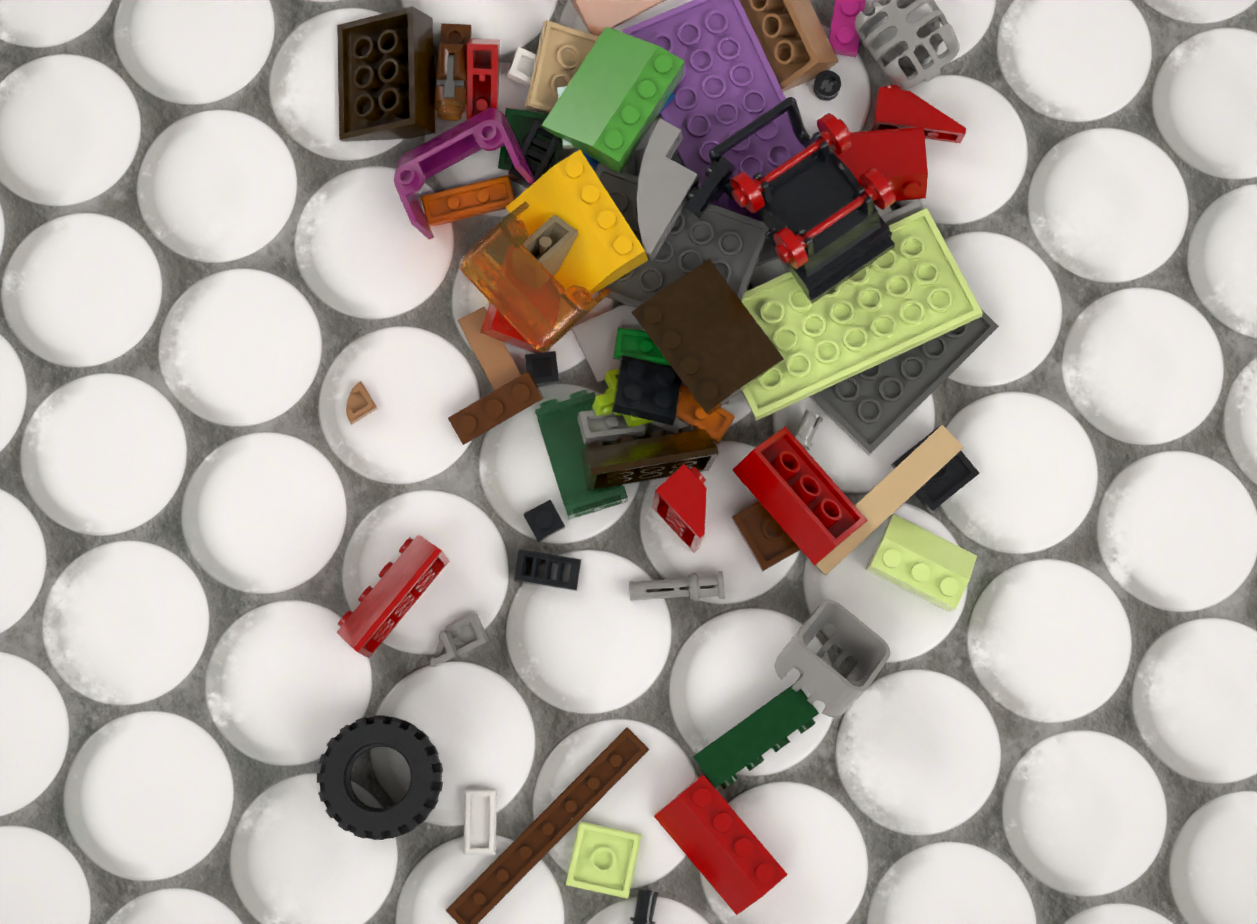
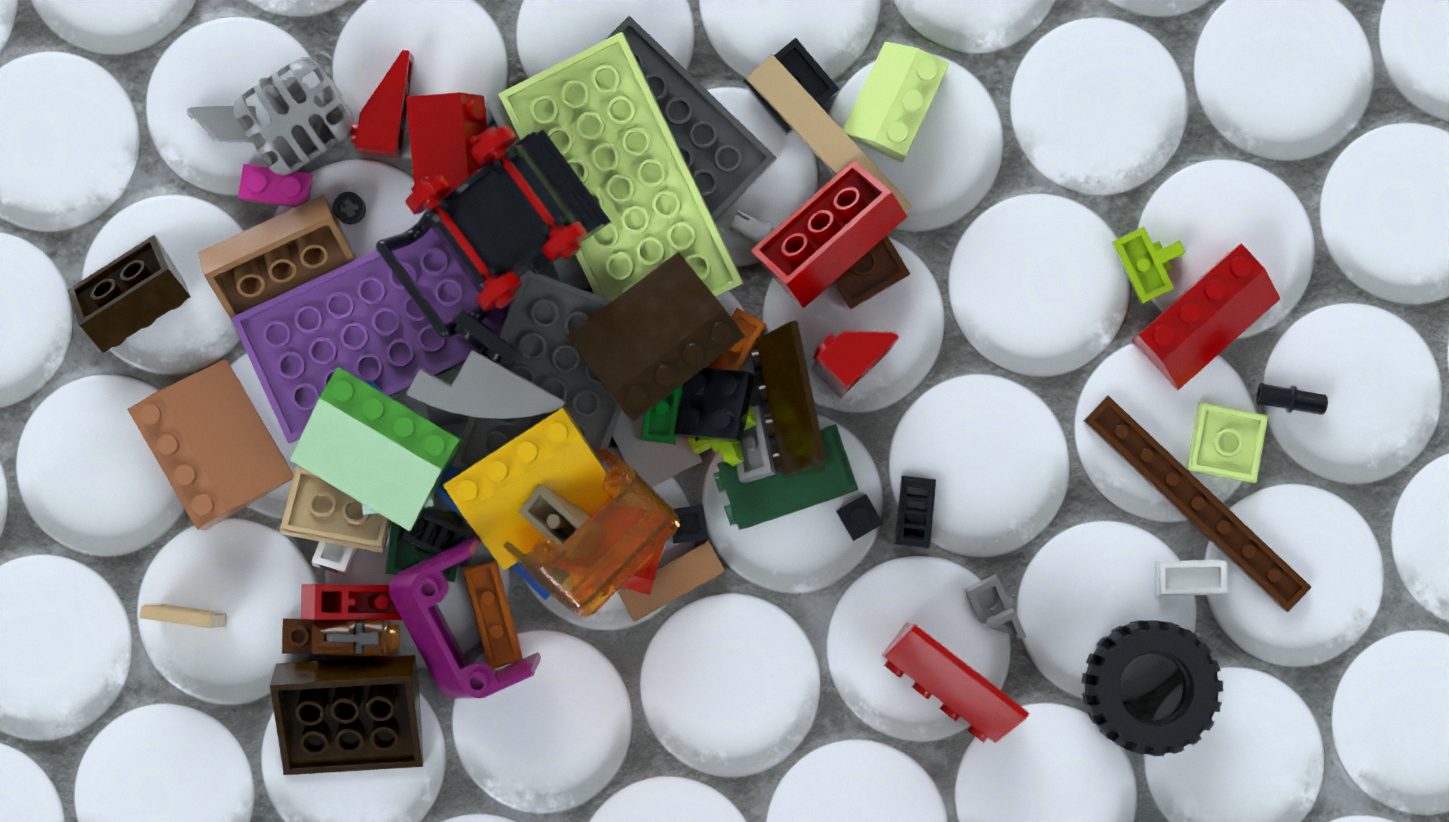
camera: 85 degrees left, 5 degrees up
medium nougat tile [346,381,378,425] -> none
reddish brown plate [448,372,544,445] -> none
light grey pin [629,571,725,601] -> none
dark green brick [692,684,819,790] -> none
light grey piece [774,600,890,717] -> none
none -> lime hinge [1112,227,1186,305]

